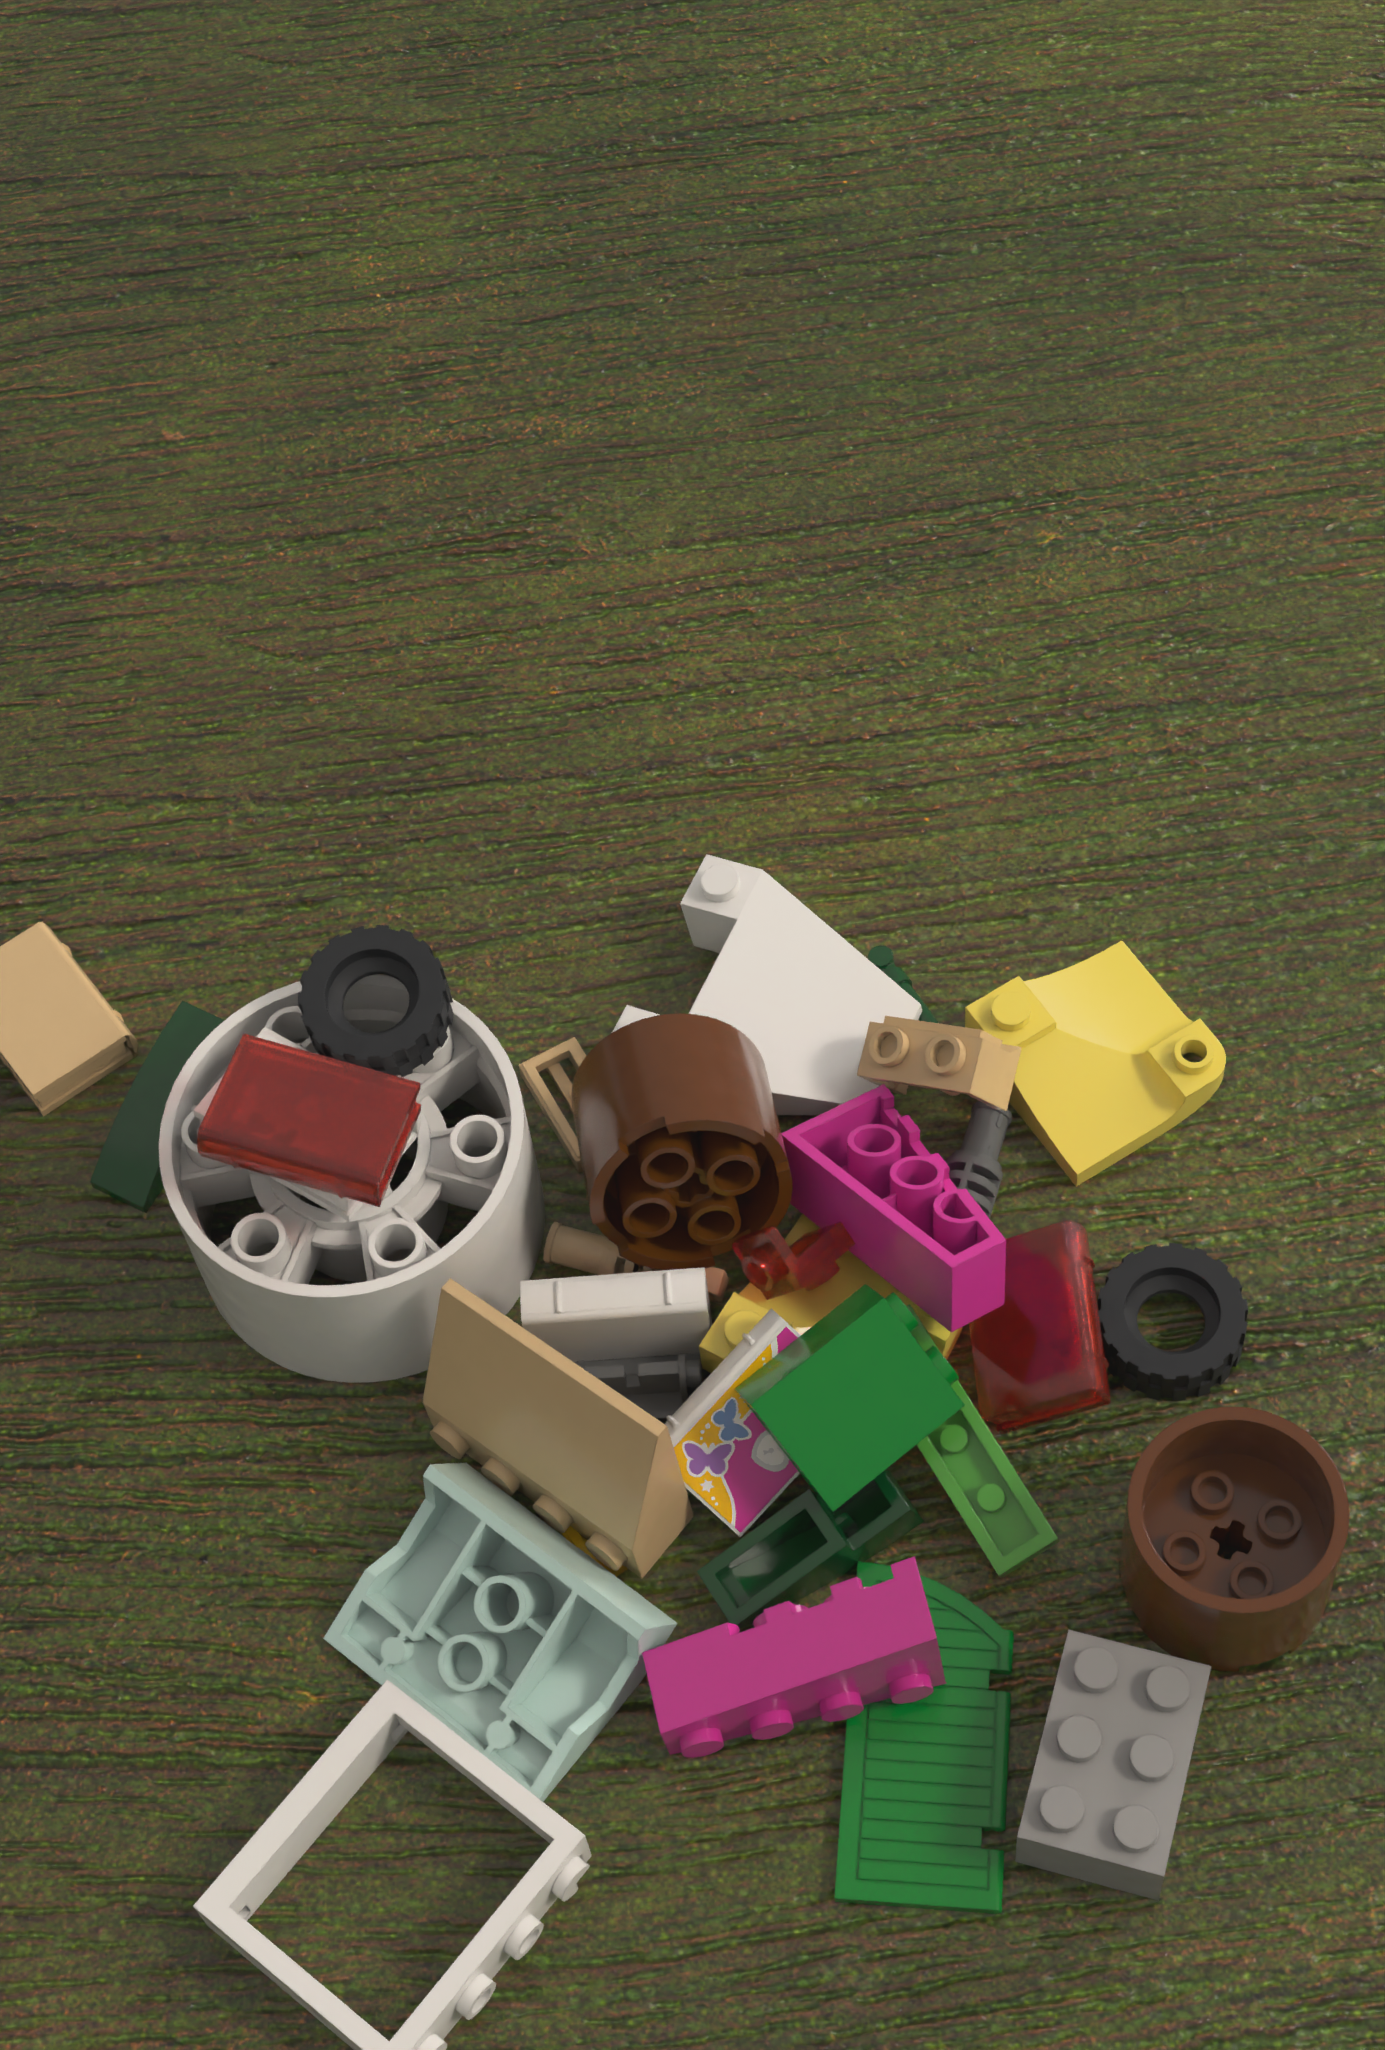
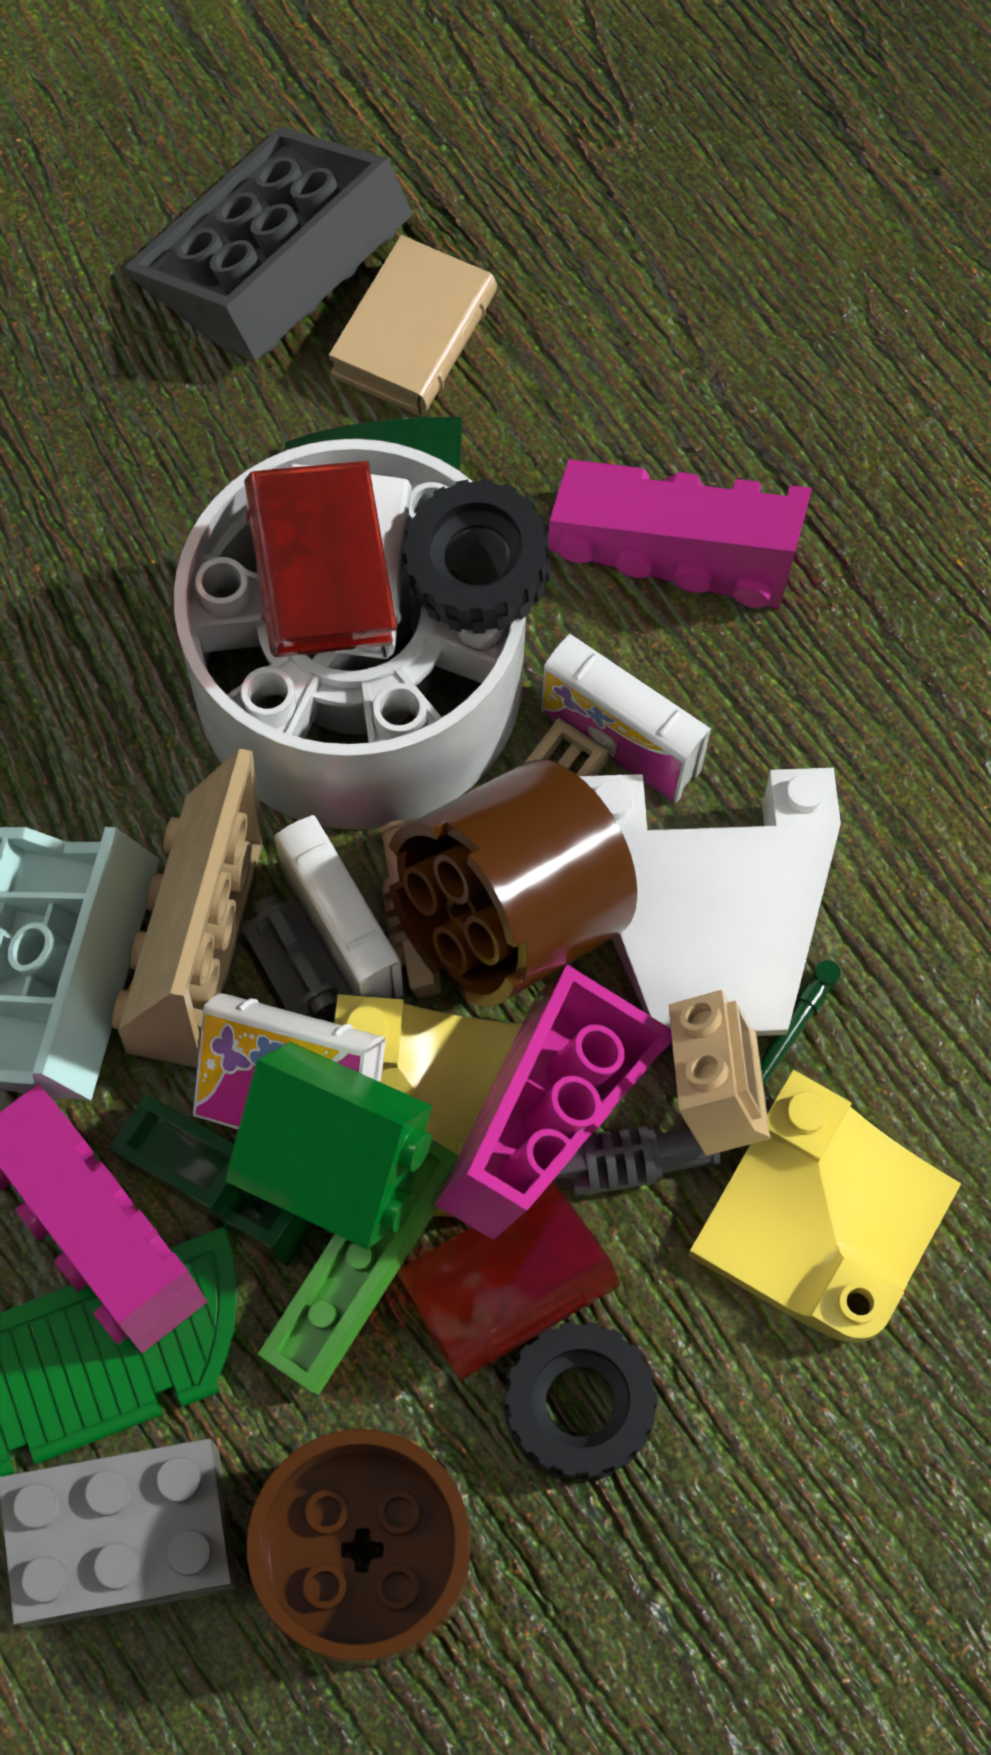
camera: 55 degrees right, 10 degrees up
clear red bracket [732,1221,855,1300] -> none
none -> white piece [541,634,711,803]
none -> dark pink wedge [548,459,812,609]

